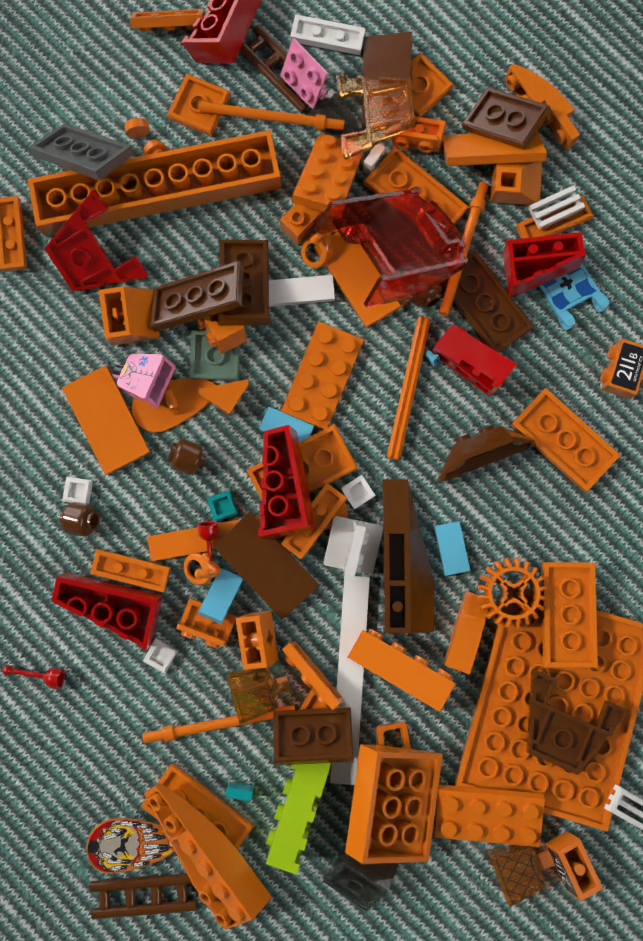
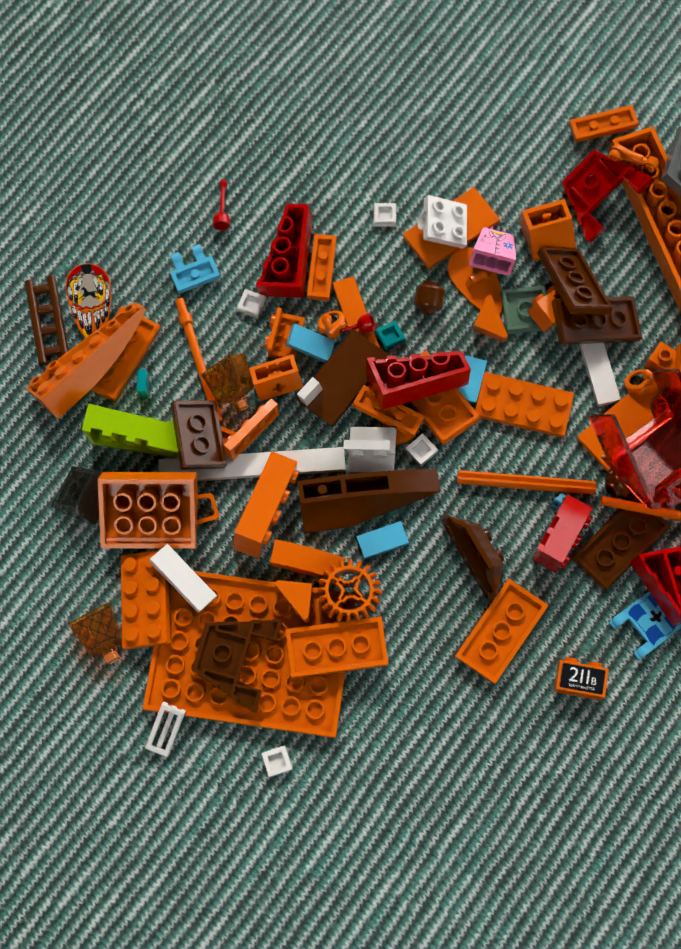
camera: 80 degrees right, 10 degrees down
reddish brown head [59,502,100,537] -> none
orange brick [545,831,603,902] -> none
none -> white tile [149,544,217,613]
none -> medium azure plate [170,244,220,294]
none -> orange slope [274,580,313,625]
none -> white tile [297,377,323,406]
none -> white plate [418,195,467,249]
none -> orange arm [608,144,659,174]

